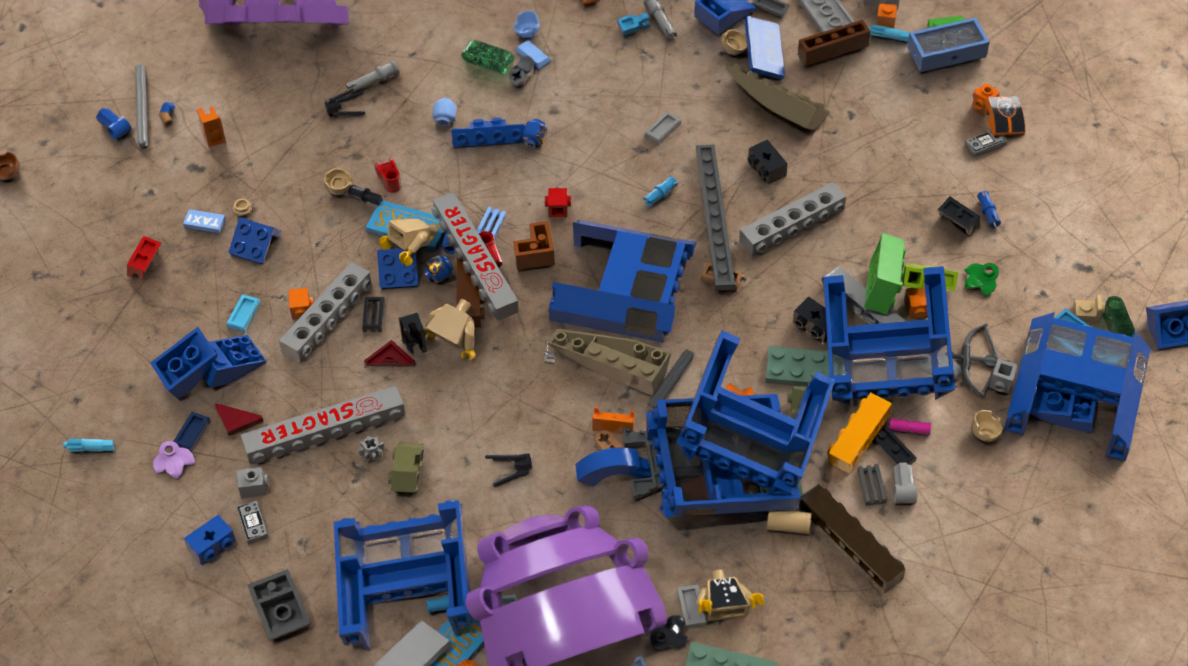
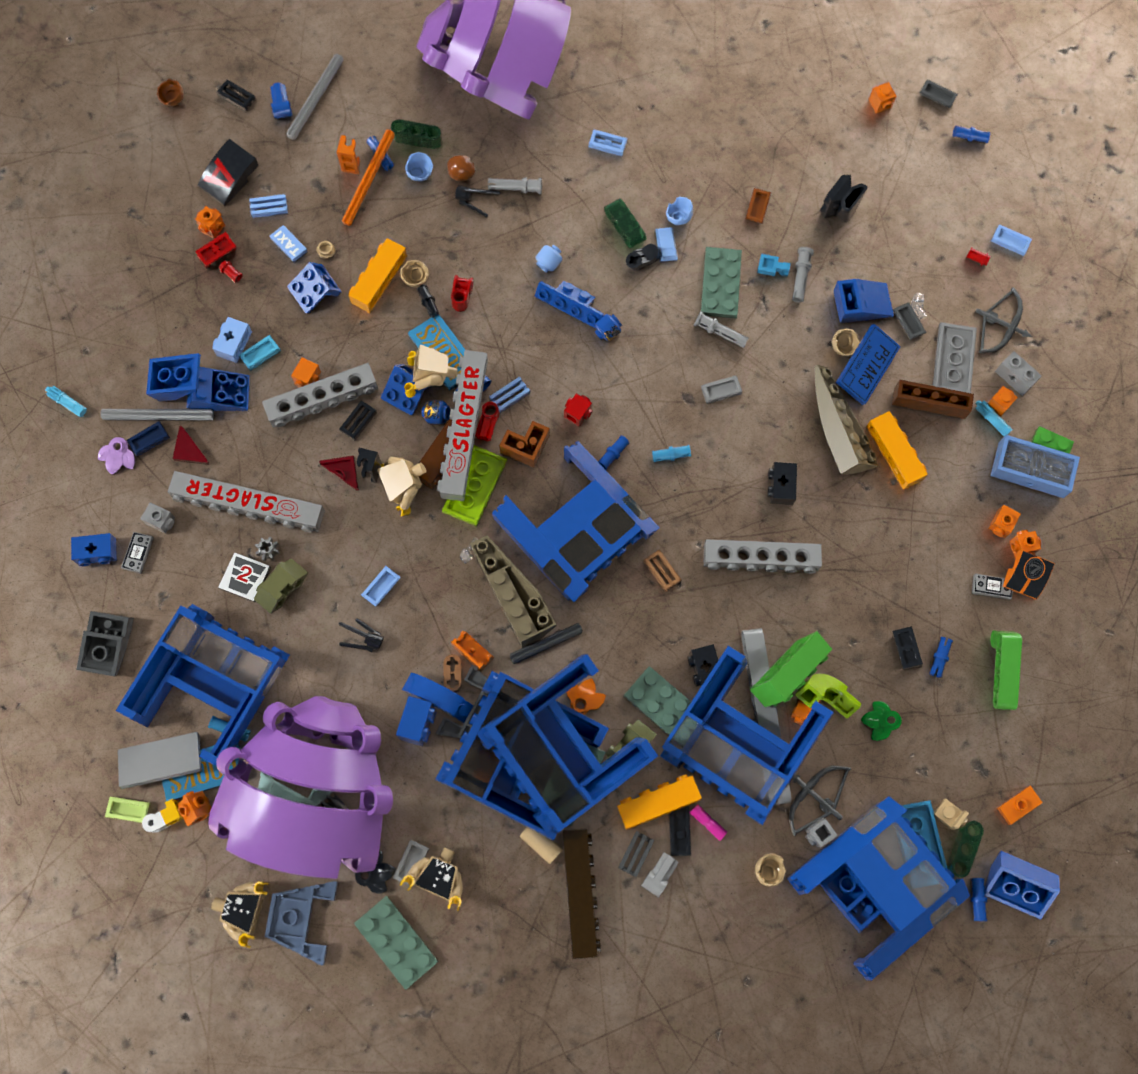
camera: 30 degrees right, 20 degrees up
arm [159,101,175,127] -> none
dark grey plate [696,144,735,290] -> none
none -> light grey axle [101,409,214,420]
none -> orange brick [195,206,225,239]
none -> black slope [198,138,259,206]
none -> light blue brick [213,317,252,363]
none -> black tile [217,79,256,112]
none -> tile [218,553,271,602]
none -> red pin [219,260,243,283]
none -> light blue tile [249,194,288,218]
none -> orange axle [342,129,395,226]
none -> light orange brick [349,238,407,313]
none -> light blue tile [361,566,401,607]
none -> blue pin [366,136,394,171]
none -> clear green beam [391,119,442,149]
none -> blue brick [396,696,437,747]
none -> light blue hair [405,152,433,182]
none -> lime tile [442,445,507,527]
none -> dark orange hair [447,155,475,182]
none -> light blue tile [589,129,627,156]
none -> blue pin [598,436,630,470]
none -> light grey pin [694,311,749,348]
none -> sand green plate [701,247,742,319]
none -> light orange brick [866,411,928,490]
none -> blue pin [970,878,988,921]
none -> orange brick [988,505,1021,538]
none -> bright green beam [991,630,1022,710]
none -> orange plate [997,786,1043,825]

